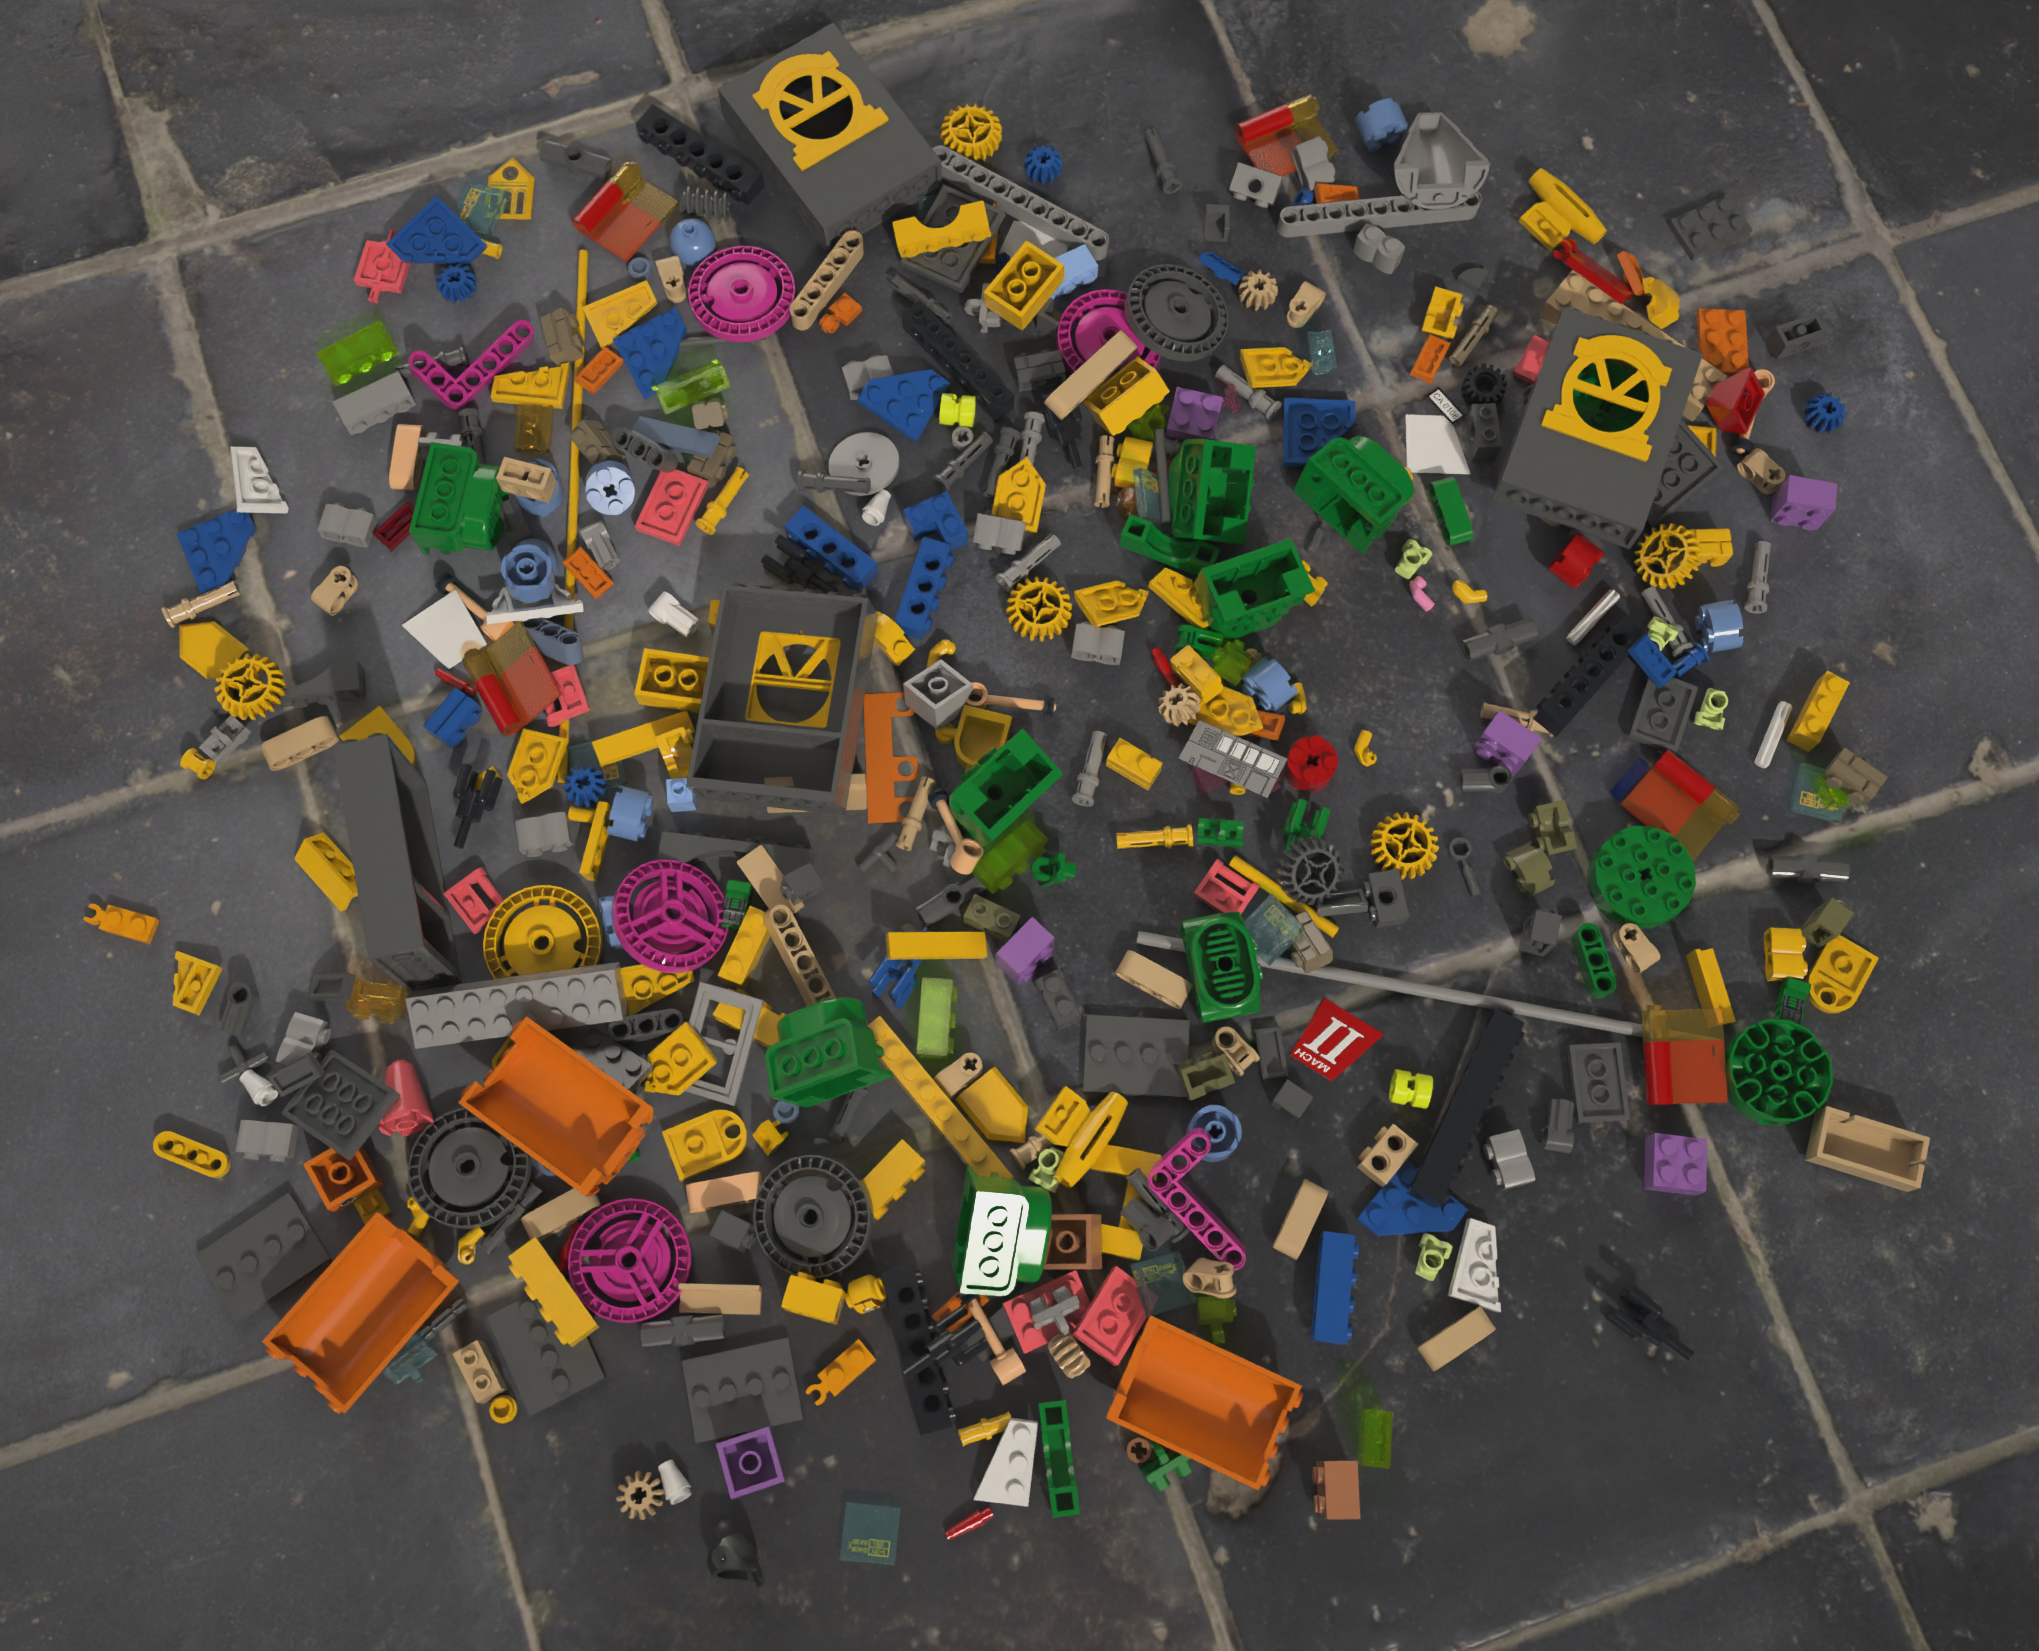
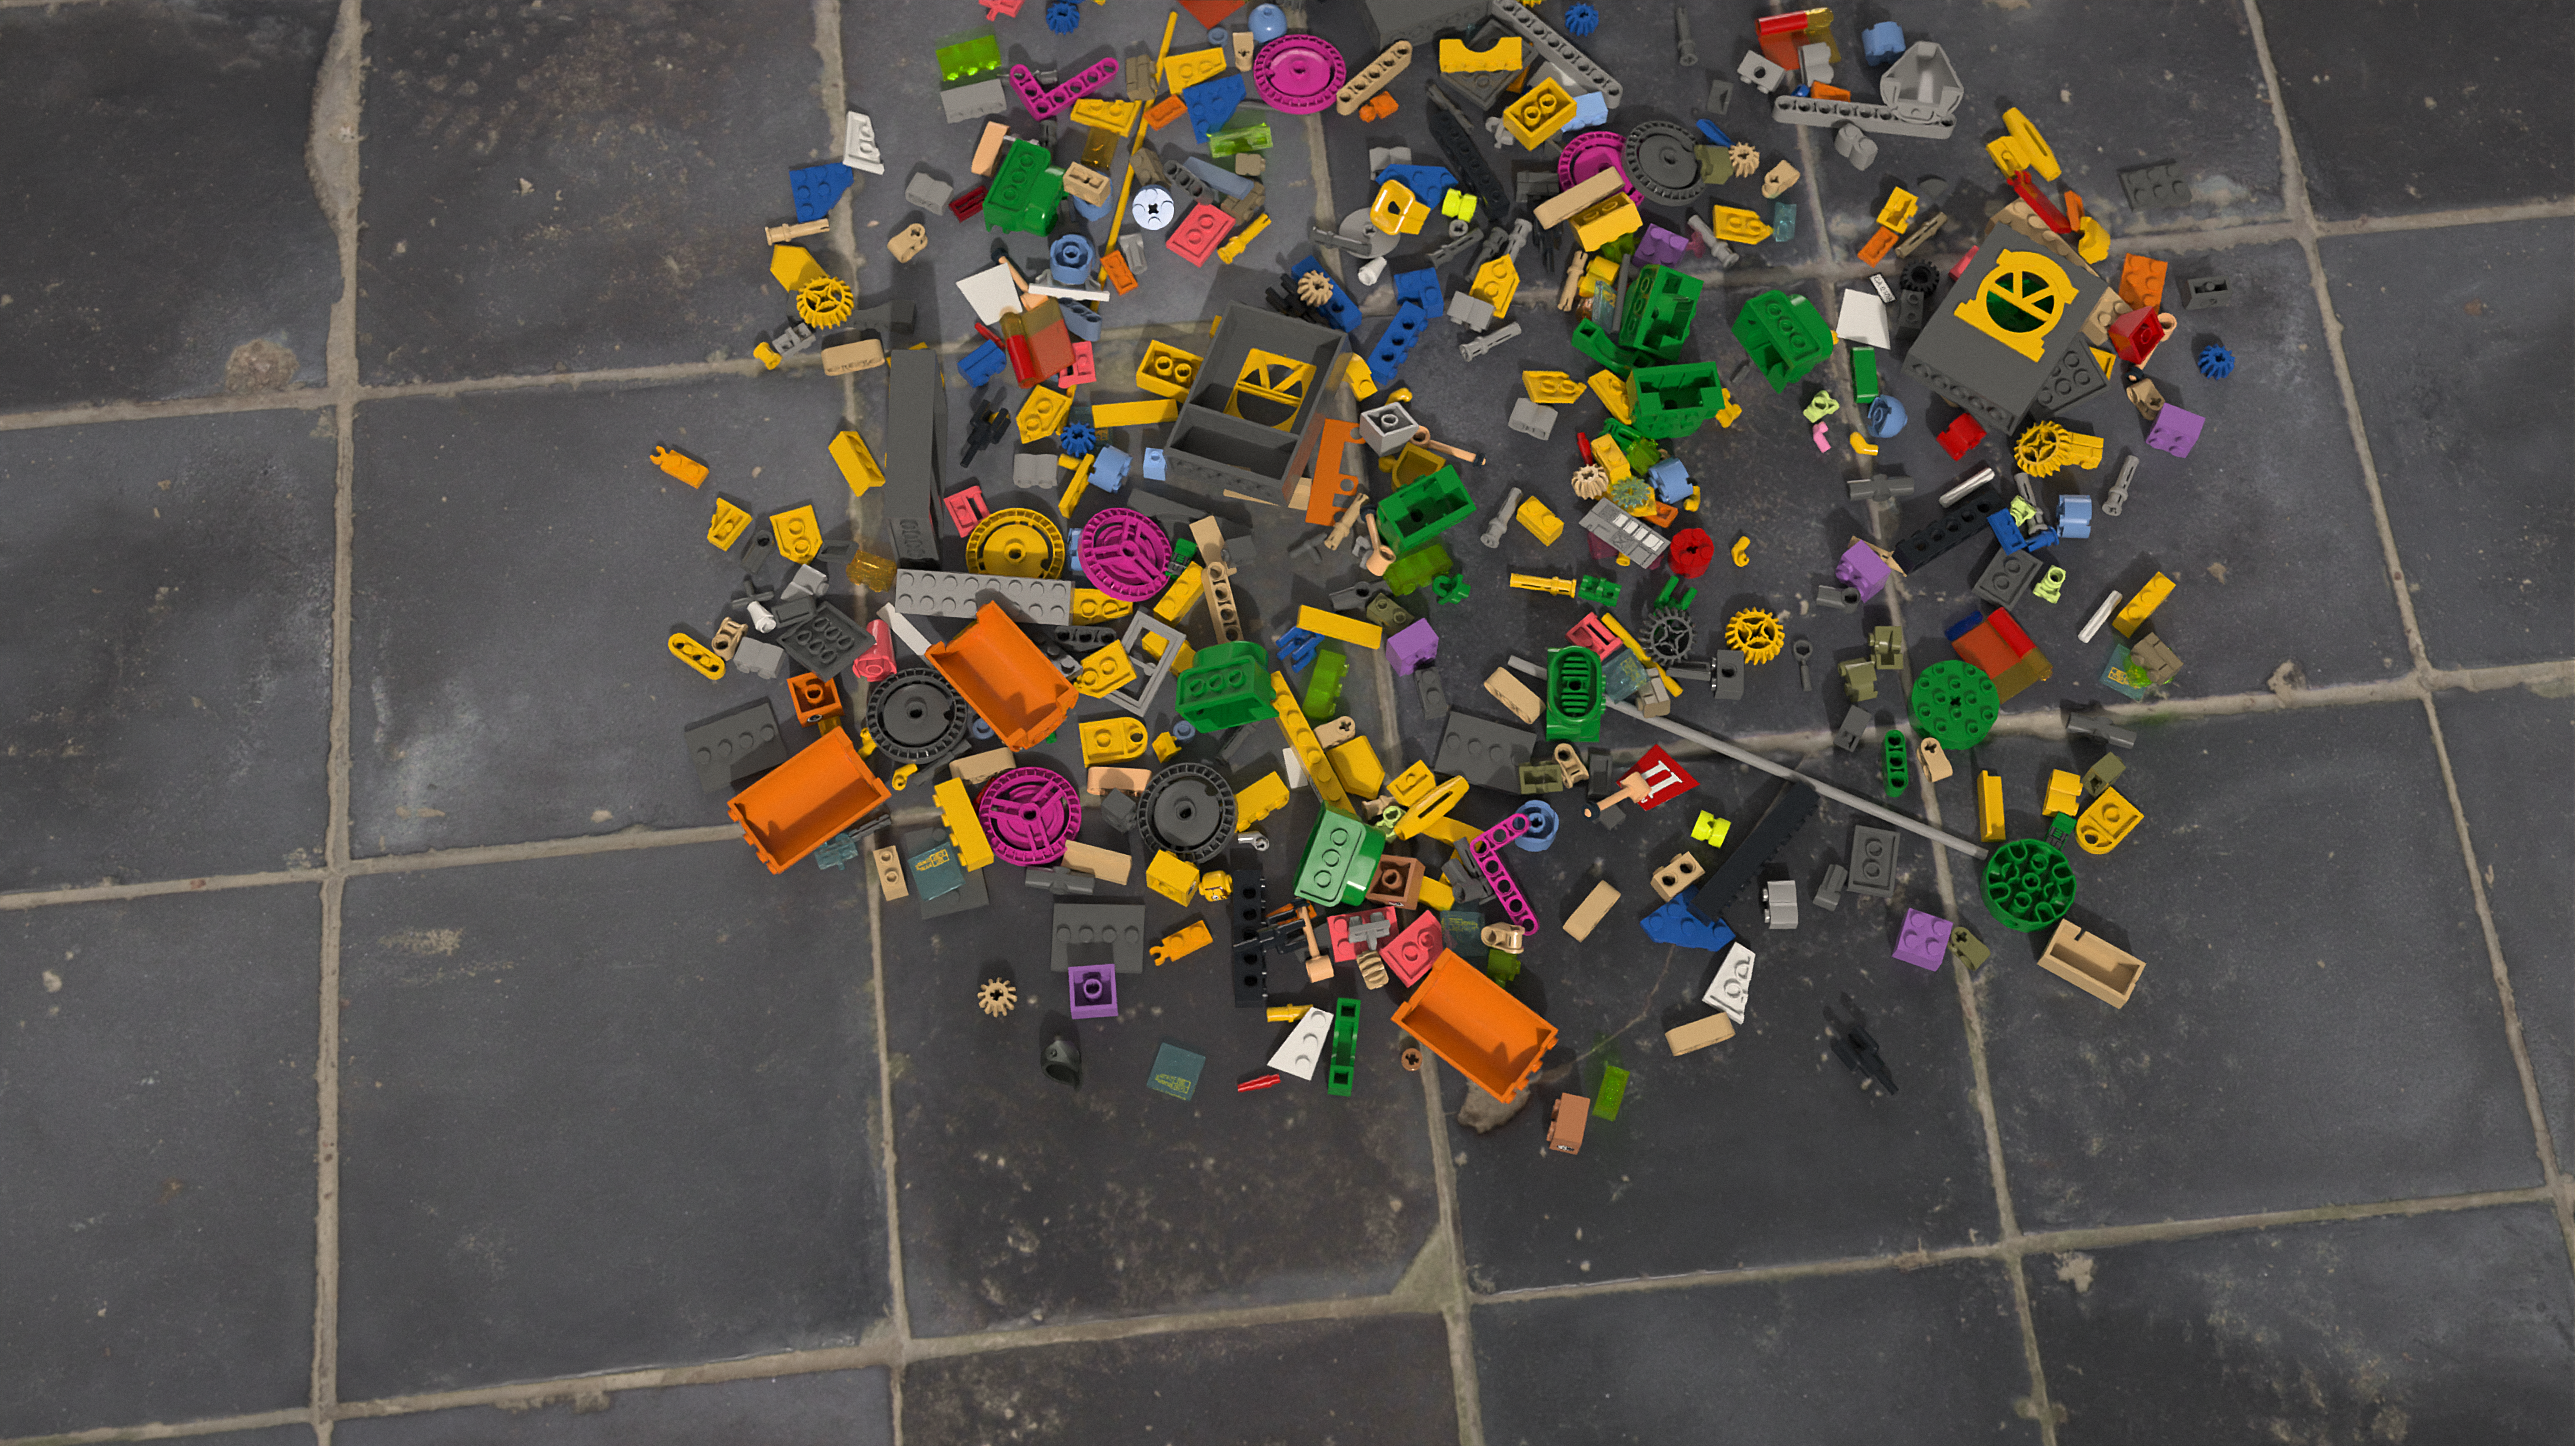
camera: 15 degrees right, 5 degrees down
yellow plate [489,1395,518,1423] -> none
white piece [648,591,700,638] -> none
yellow cylinder [655,727,694,779] -> none
white cone [658,1460,691,1505] -> none
yellow gear [1006,576,1072,642] -> none
green hips [1139,1441,1193,1492] -> none
blue plate [1283,398,1355,467] -> none
blue brick [1310,1231,1359,1346] -> none
yellowish green plate [1415,1233,1453,1281] -> none
door [1641,1005,1728,1105] -> none
none -> tan piece [712,617,748,661]
none -> yellow tile [770,505,823,566]
none -> white sticker [876,602,935,669]
none -> clear light blue tile [907,842,966,902]
none -> light grey arm [1238,831,1269,851]
none -> white sticker [1283,748,1308,788]
none -> tan gear [1297,270,1333,308]
none -> yellow piece [1370,180,1431,235]
none -> light nougat piece [1581,772,1652,821]
none -> clear light blue gear [1611,476,1650,509]
none -> olive cylinder [1693,145,1734,184]
none -> medium blue cylinder [1867,395,1907,438]
none -> olive piece [1947,927,1991,971]

